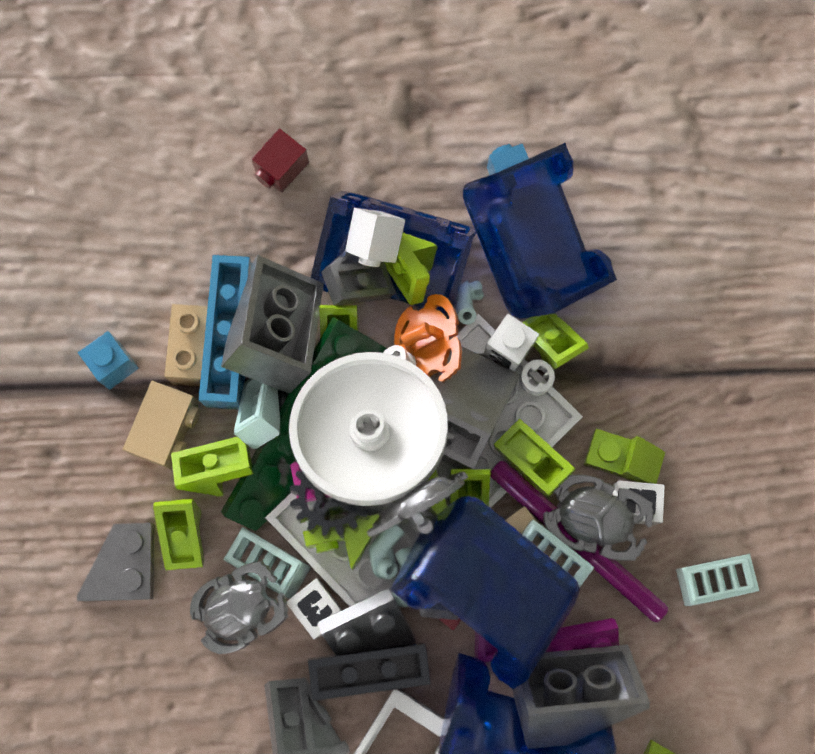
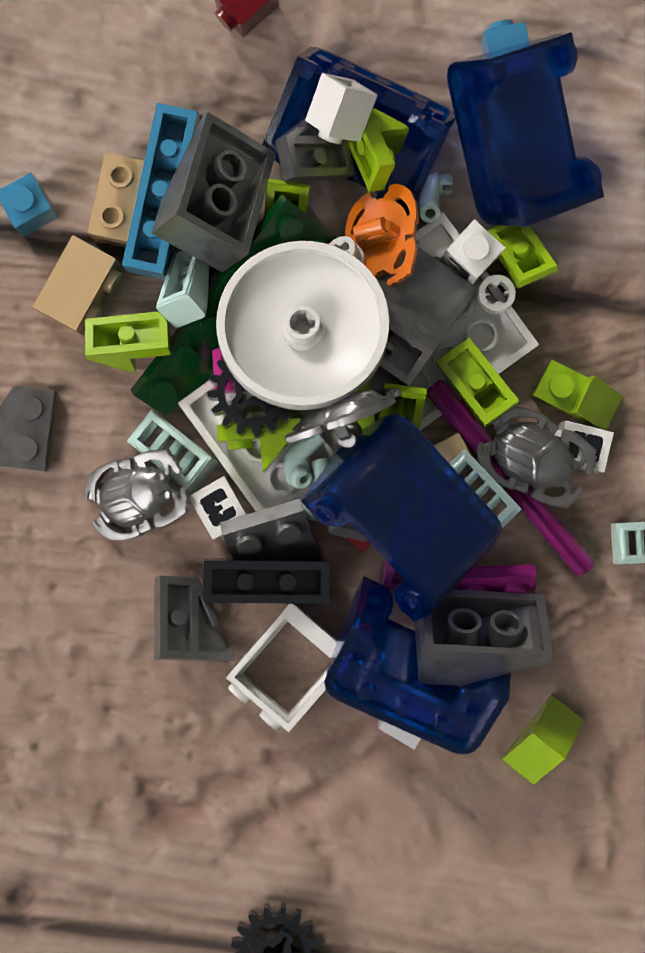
camera: 10 degrees right, 10 degrees up
lime slope [153,499,204,570] -> none

